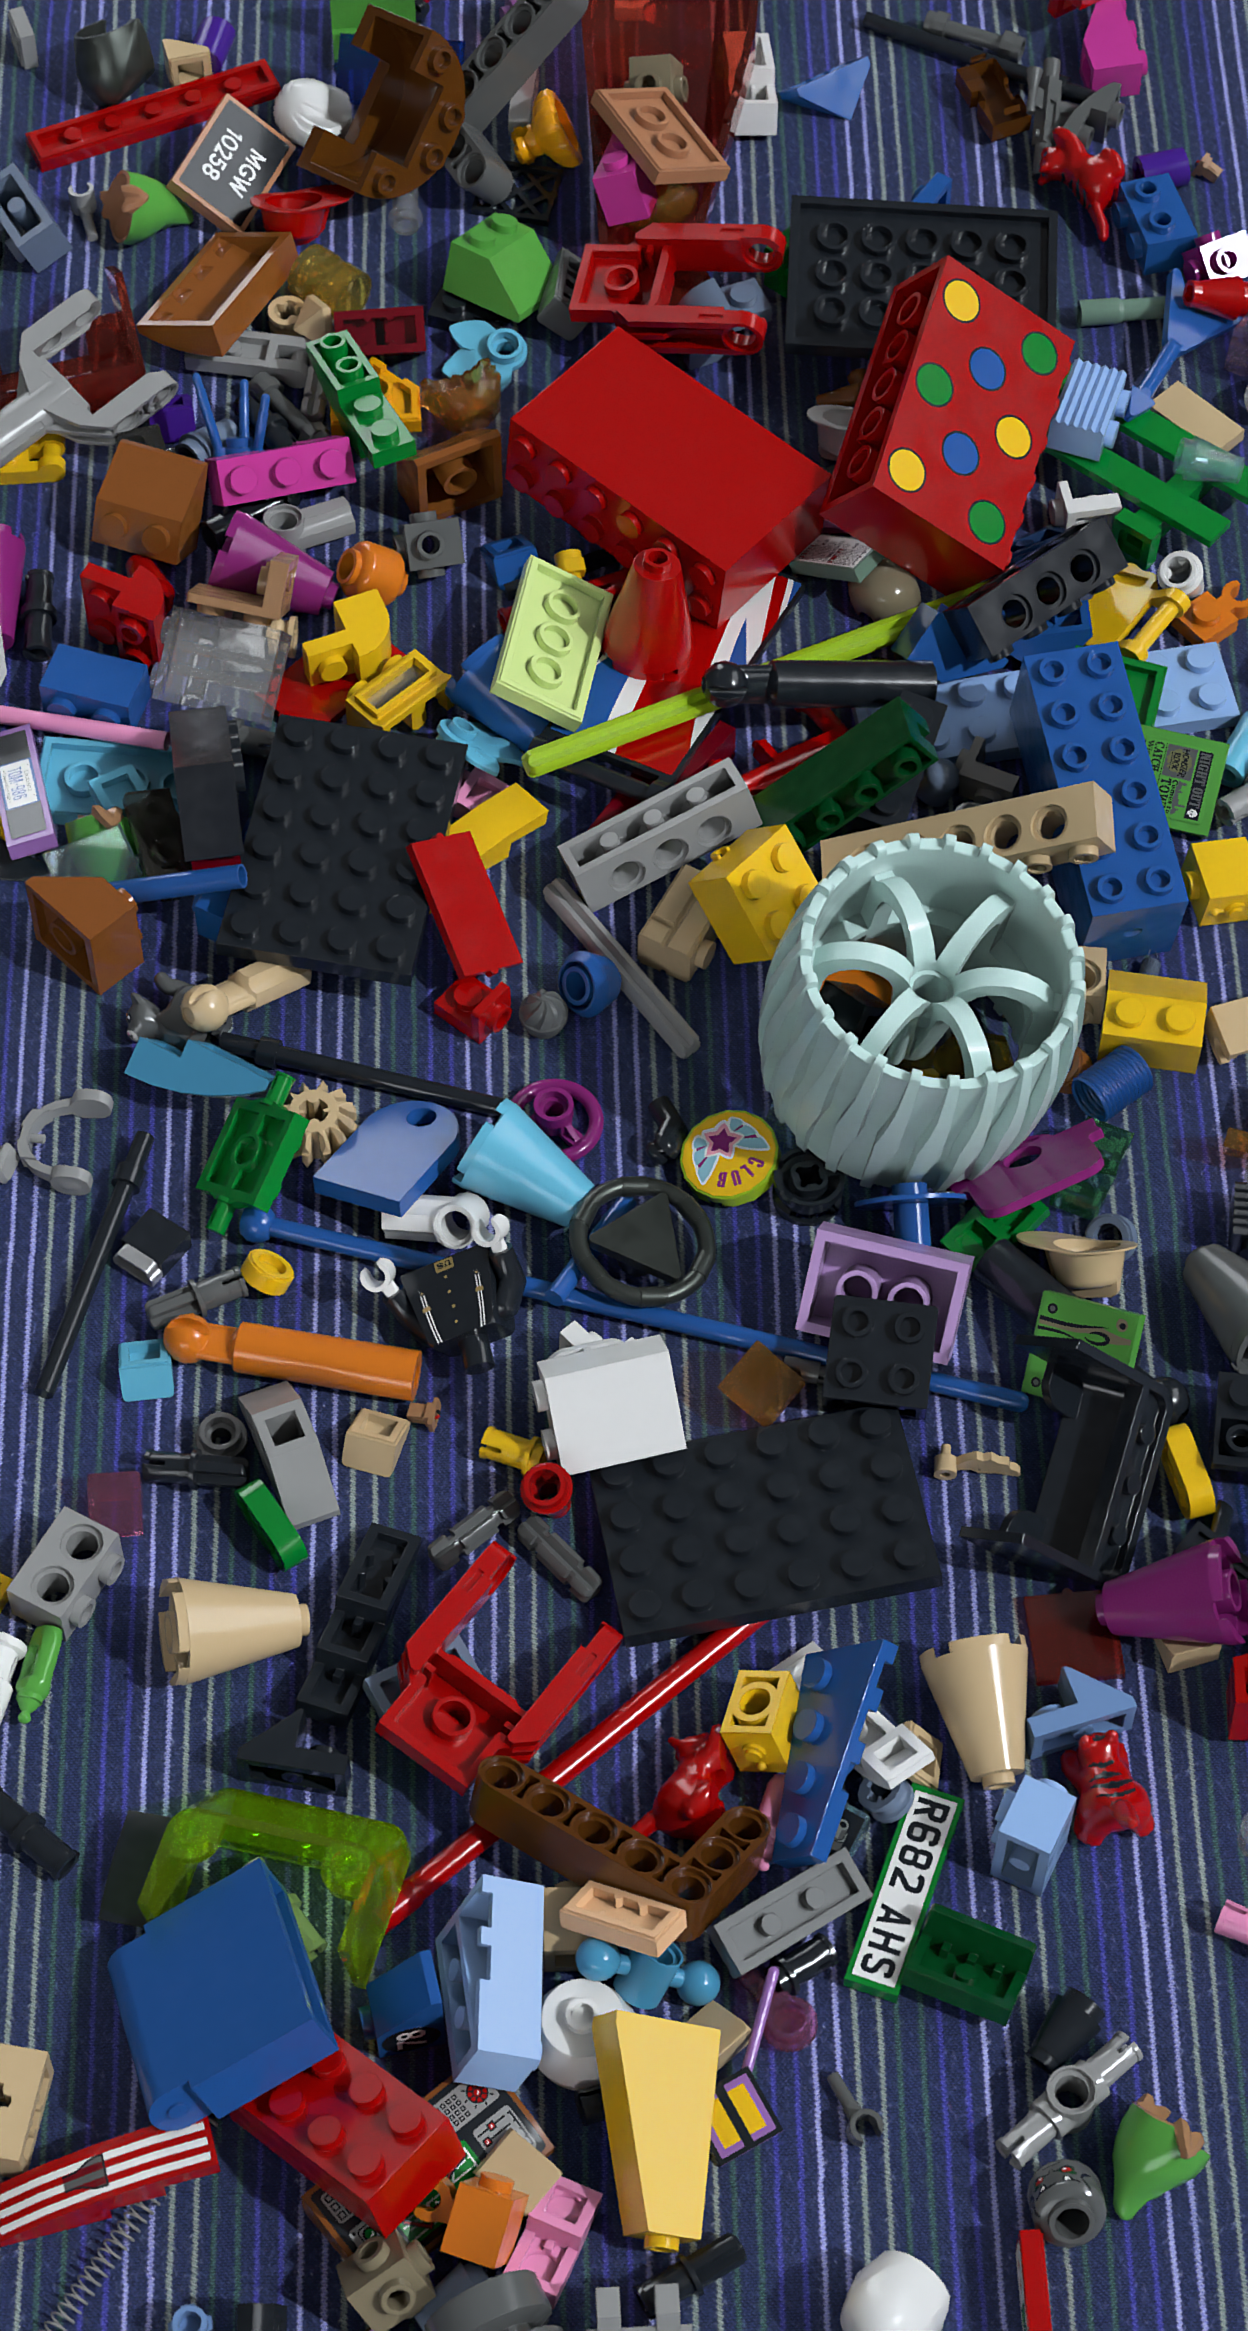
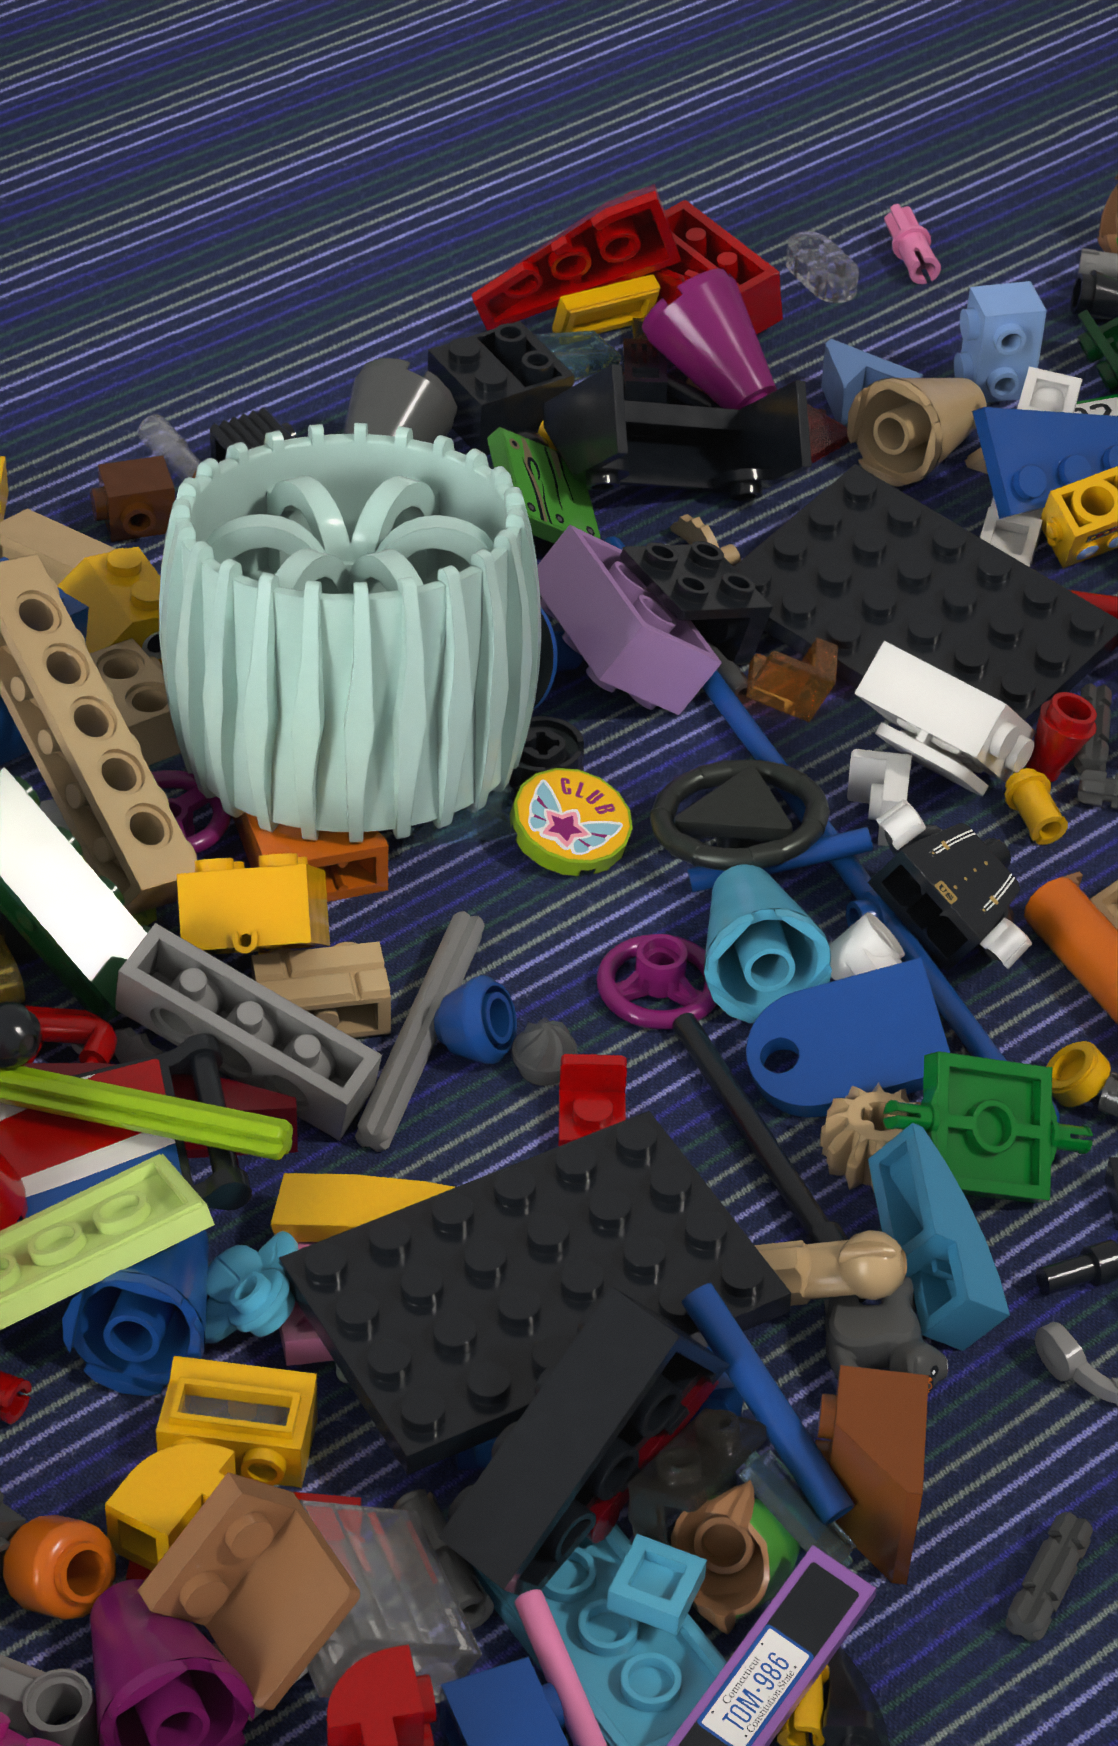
camera: 130 degrees left, 15 degrees down
red piece [405,831,523,980] -> none
black arm [645,1096,689,1165] -> none
red animal [1060,1730,1155,1847] -> none

